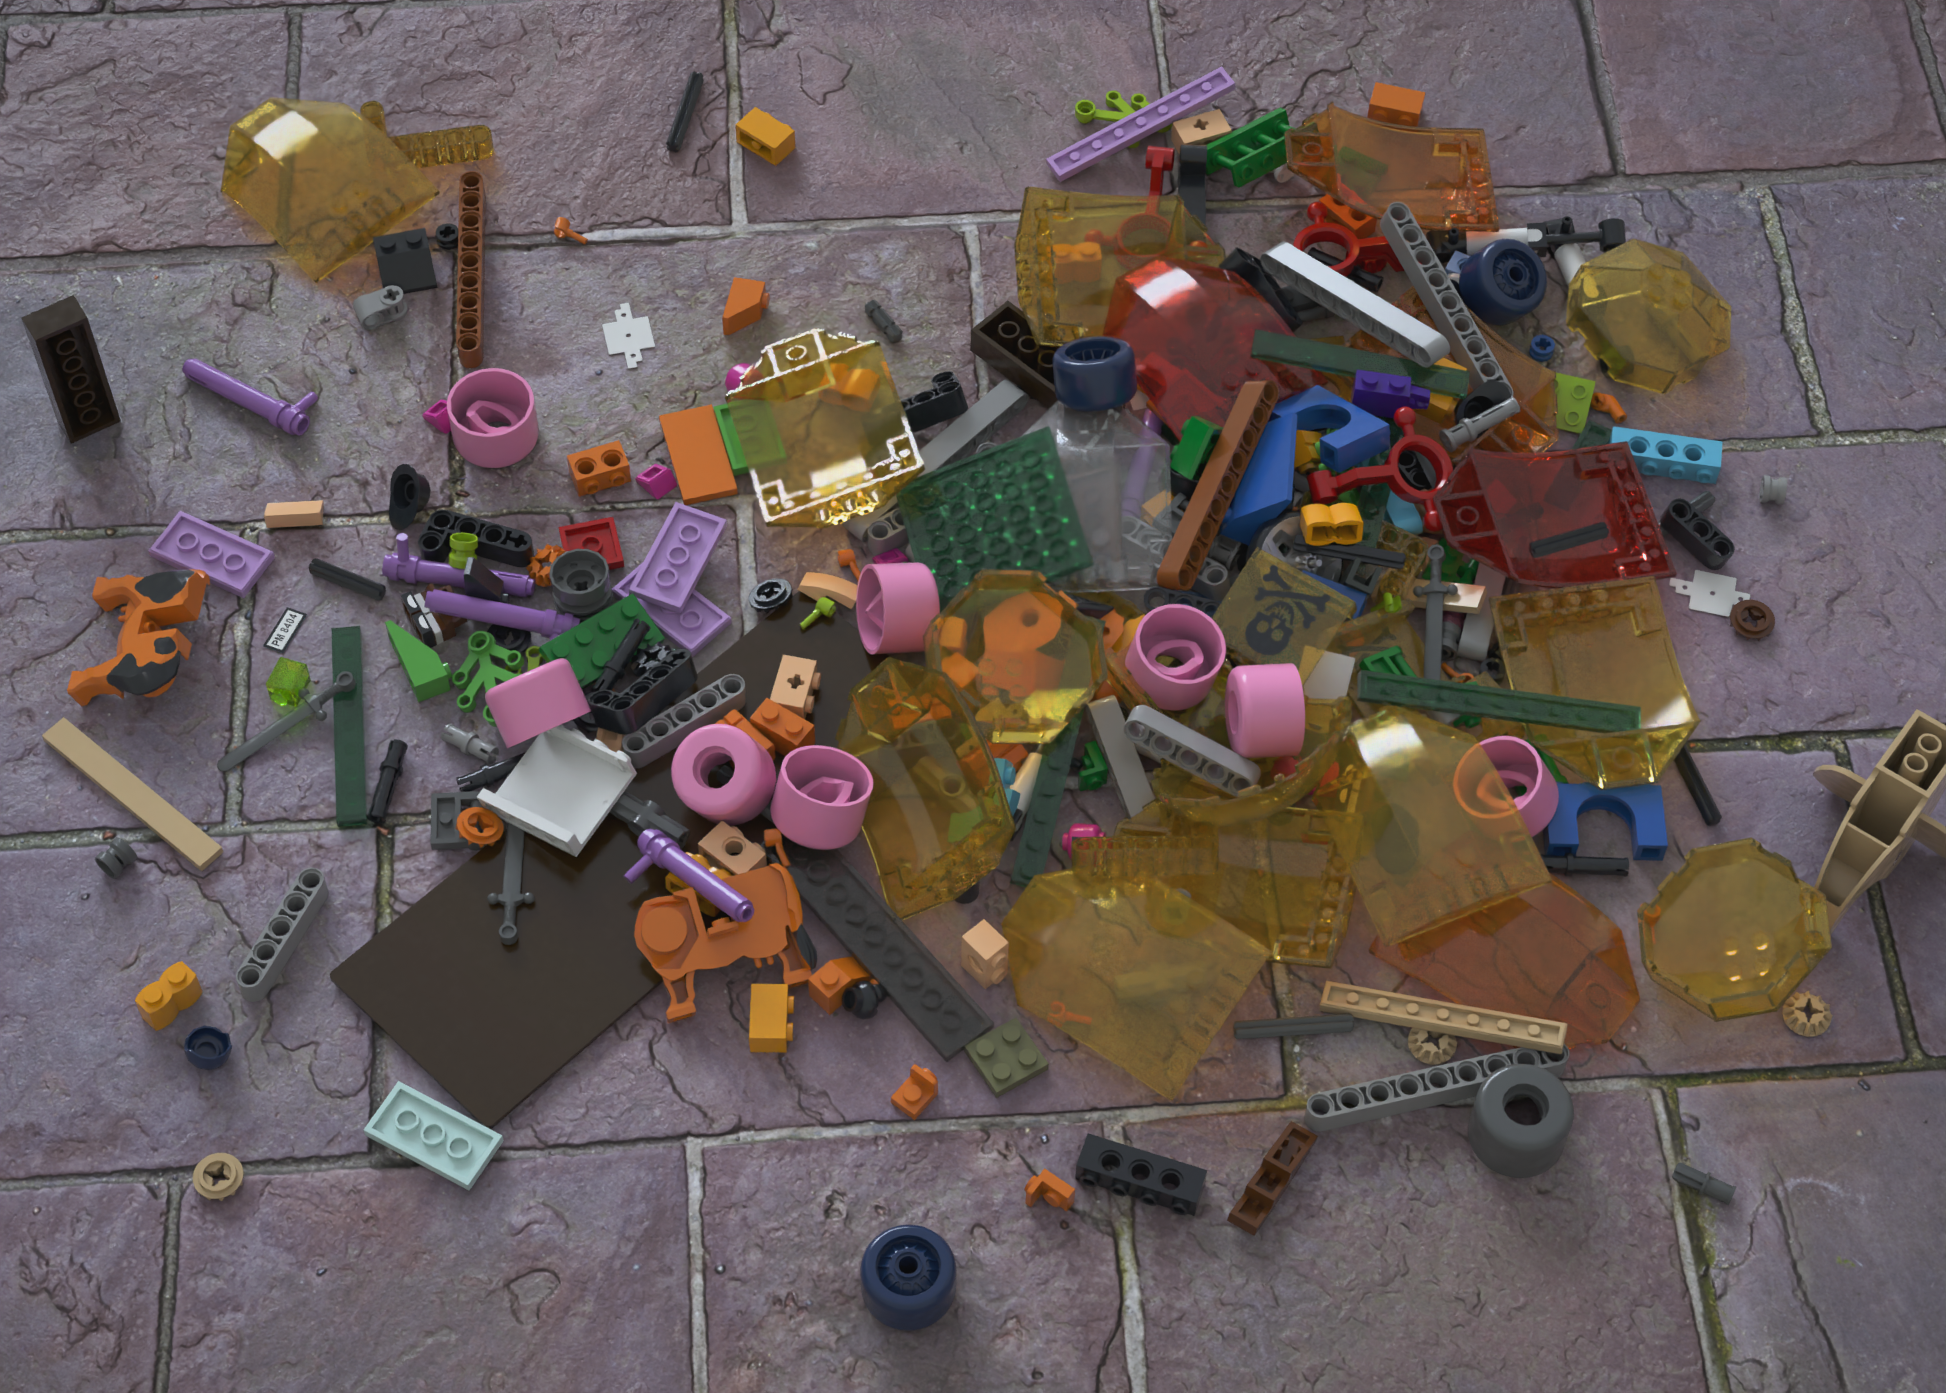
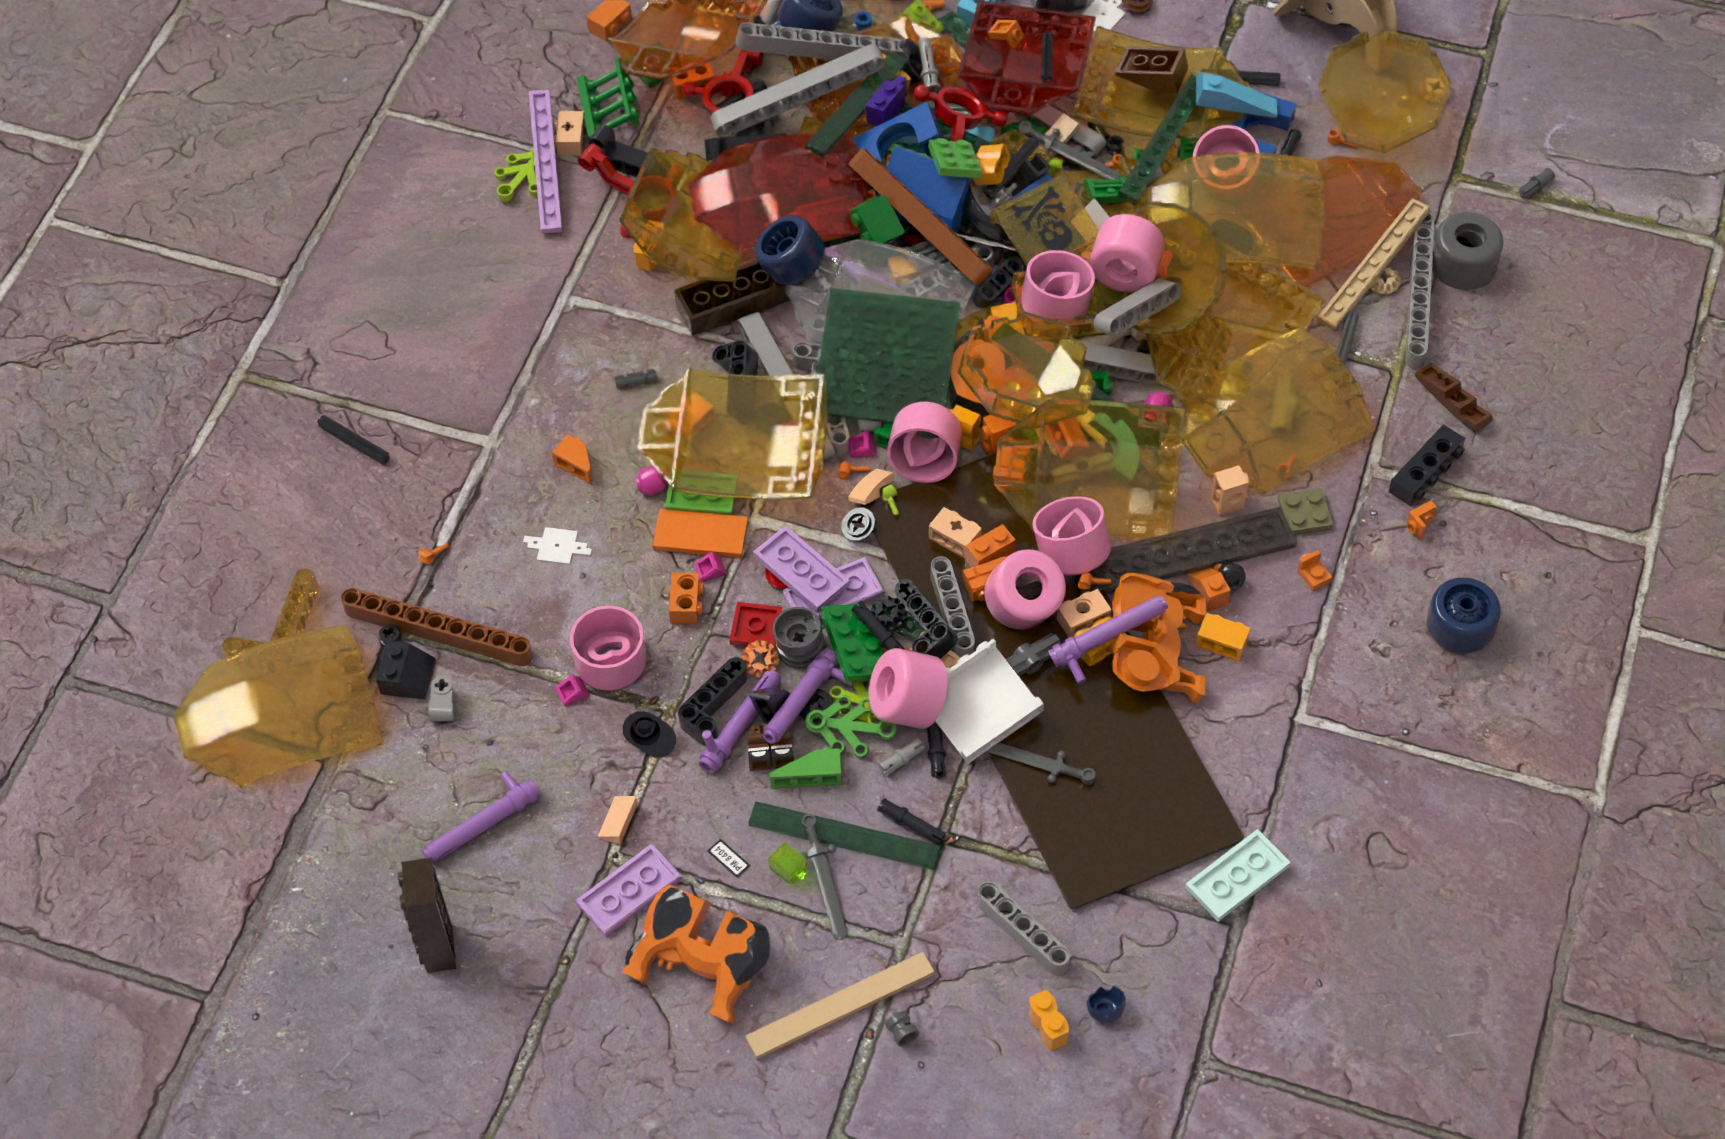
camera: 65 degrees left, 0 degrees up
tan gear [193,1153,244,1201] -> none
black axle [308,558,386,601] -> none
dark grey plate [430,791,485,851] -> none
lime wheel [449,533,478,569] -> none
orange gear [455,807,504,848] -> none
light orange brick [735,107,795,166] -> none
none -> bright green plate [928,138,982,179]
none -> white piece [956,233,1016,250]
none -> orange bracket [988,20,1024,48]
none -> reddish brown slope [1115,46,1189,94]
none -> medium azure wedge [1196,71,1277,118]

